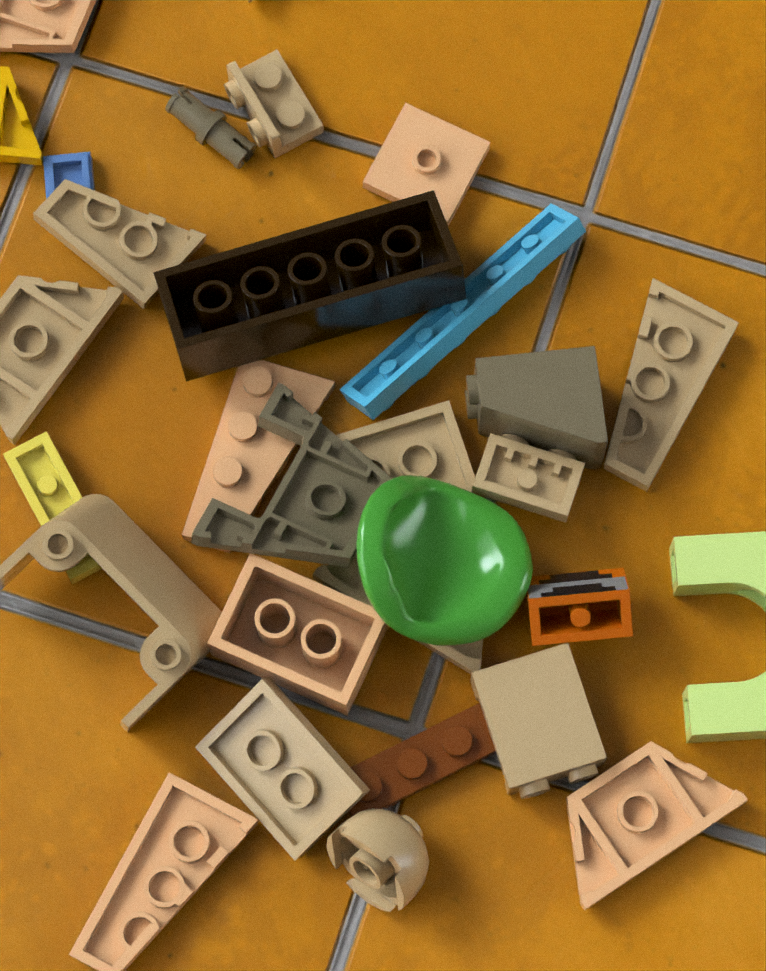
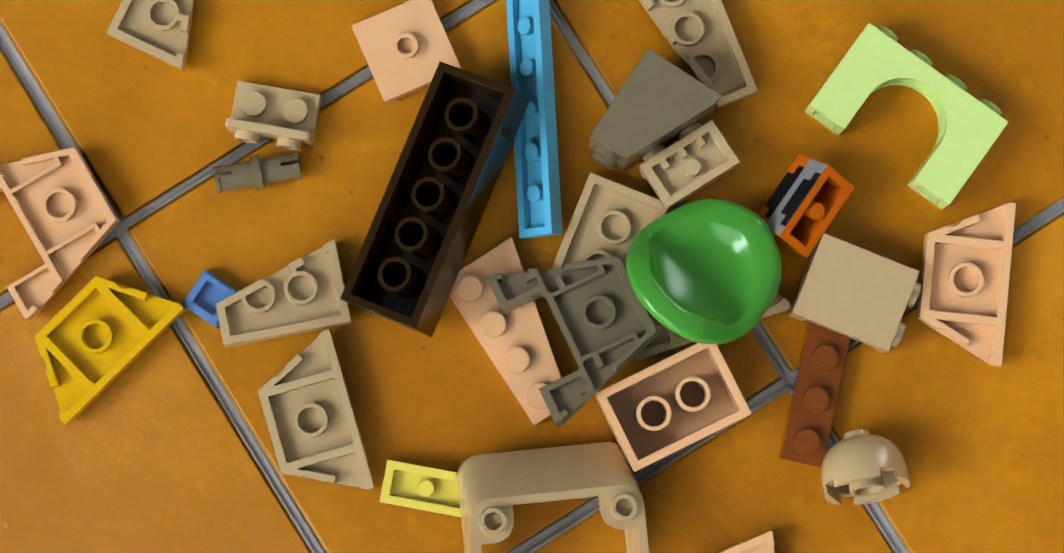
camera: 50 degrees left, 10 degrees up
tan plate [195,677,370,861] -> none

